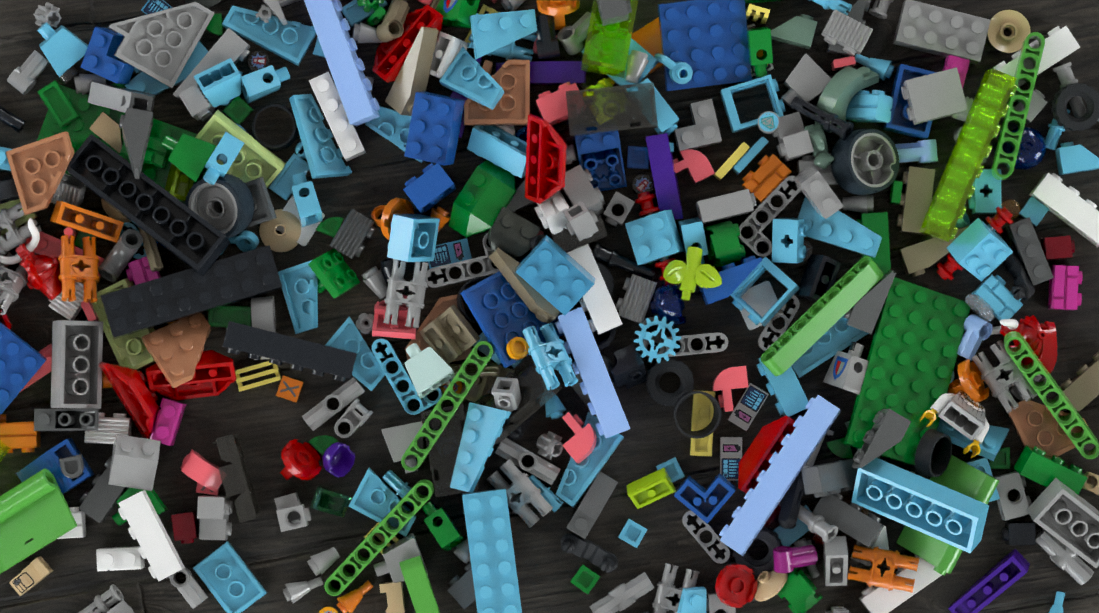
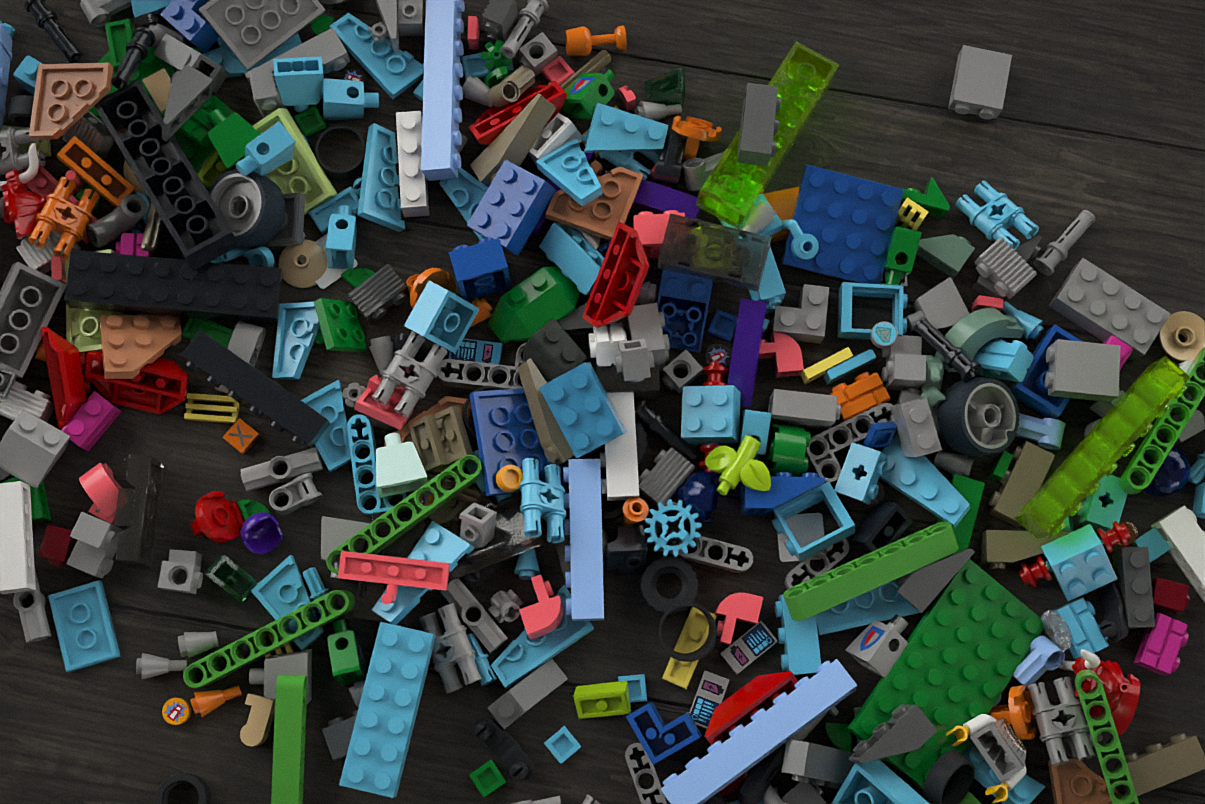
camera: 20 degrees right, 10 degrees down
none -> black pin [111,27,156,90]
none -> coral plate [338,551,450,604]
none -> orange cone [622,497,649,526]
none -> blue tile [863,421,897,448]

